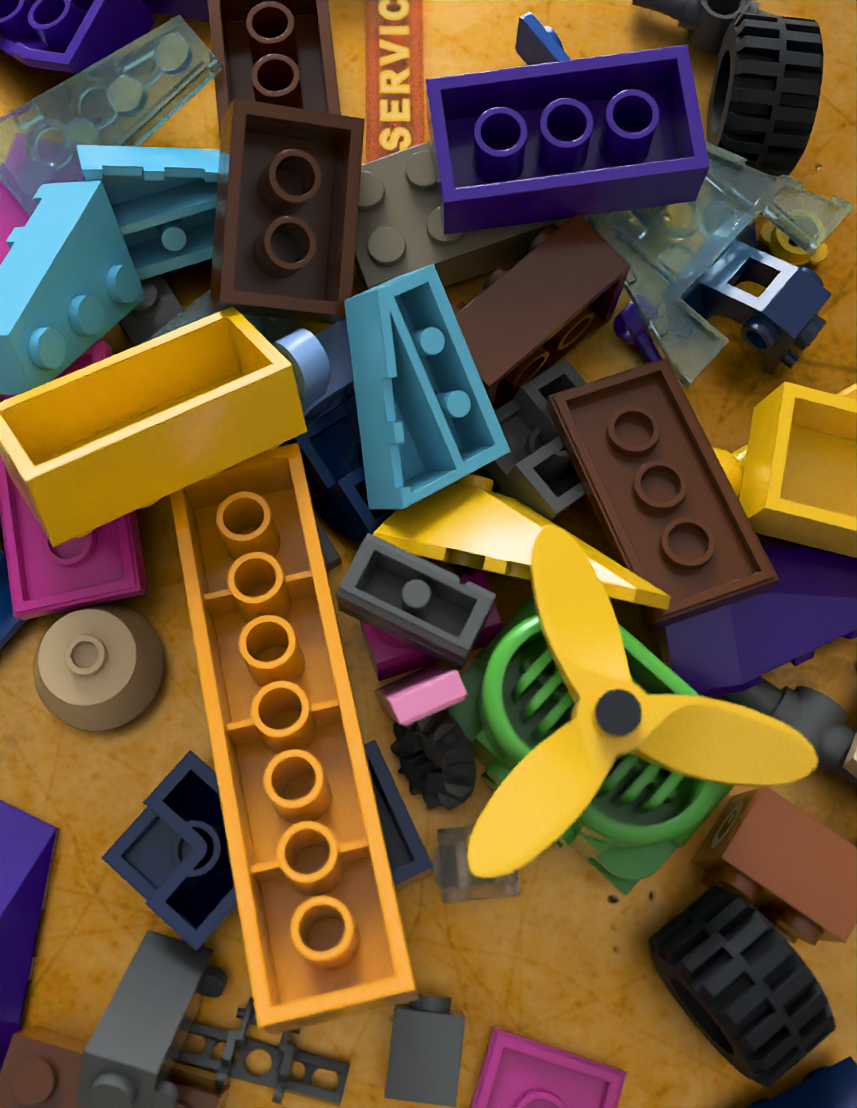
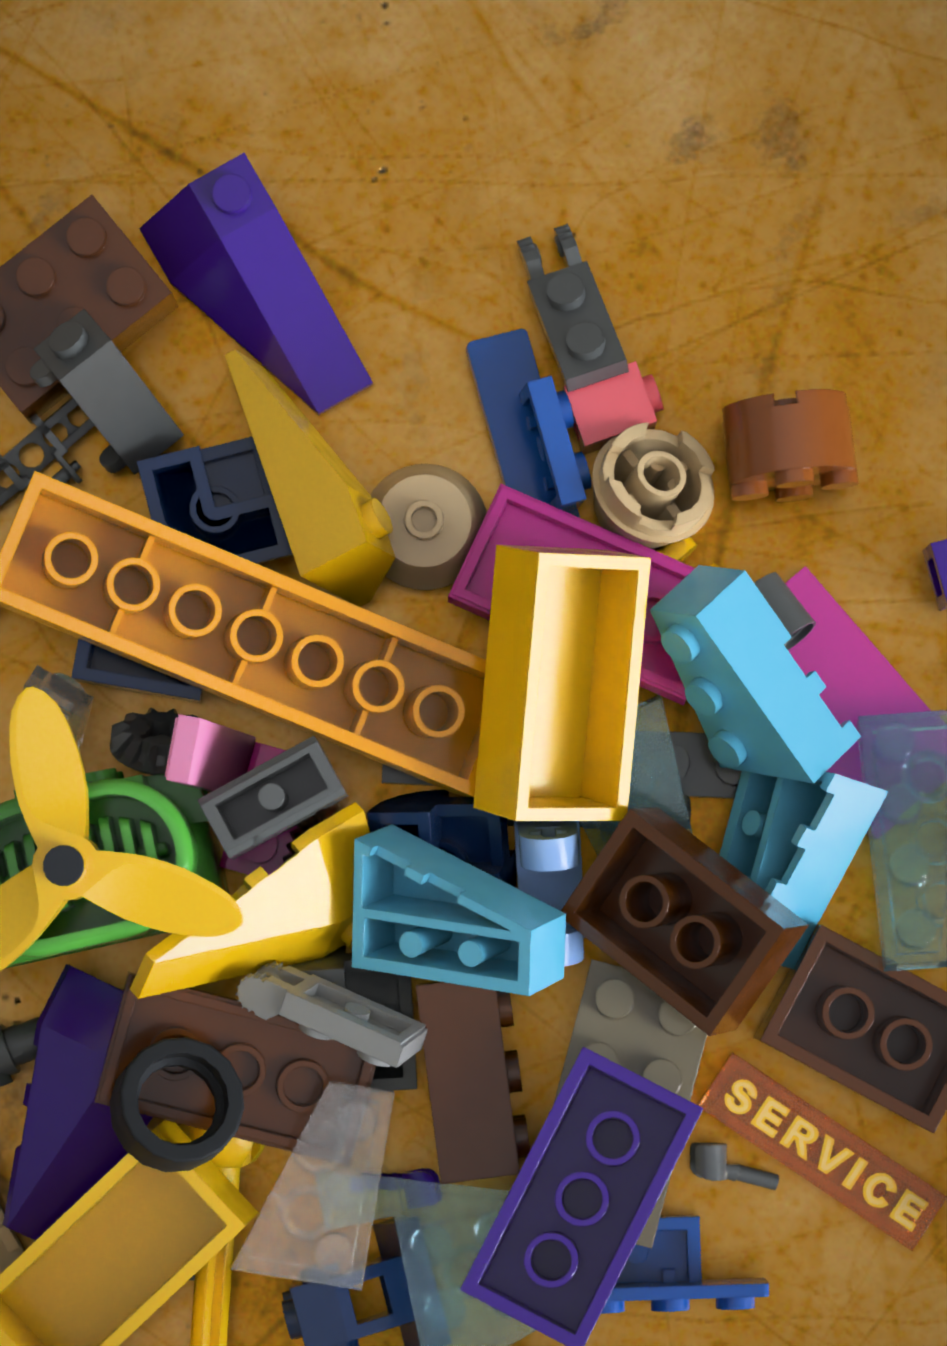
camera: 130 degrees right, 10 degrees up
none -> black tyre [109,1037,244,1172]
none -> yellow wedge [225,350,396,607]
none -> clear wing [230,1080,395,1291]
none -> light grey hinge [236,961,428,1068]

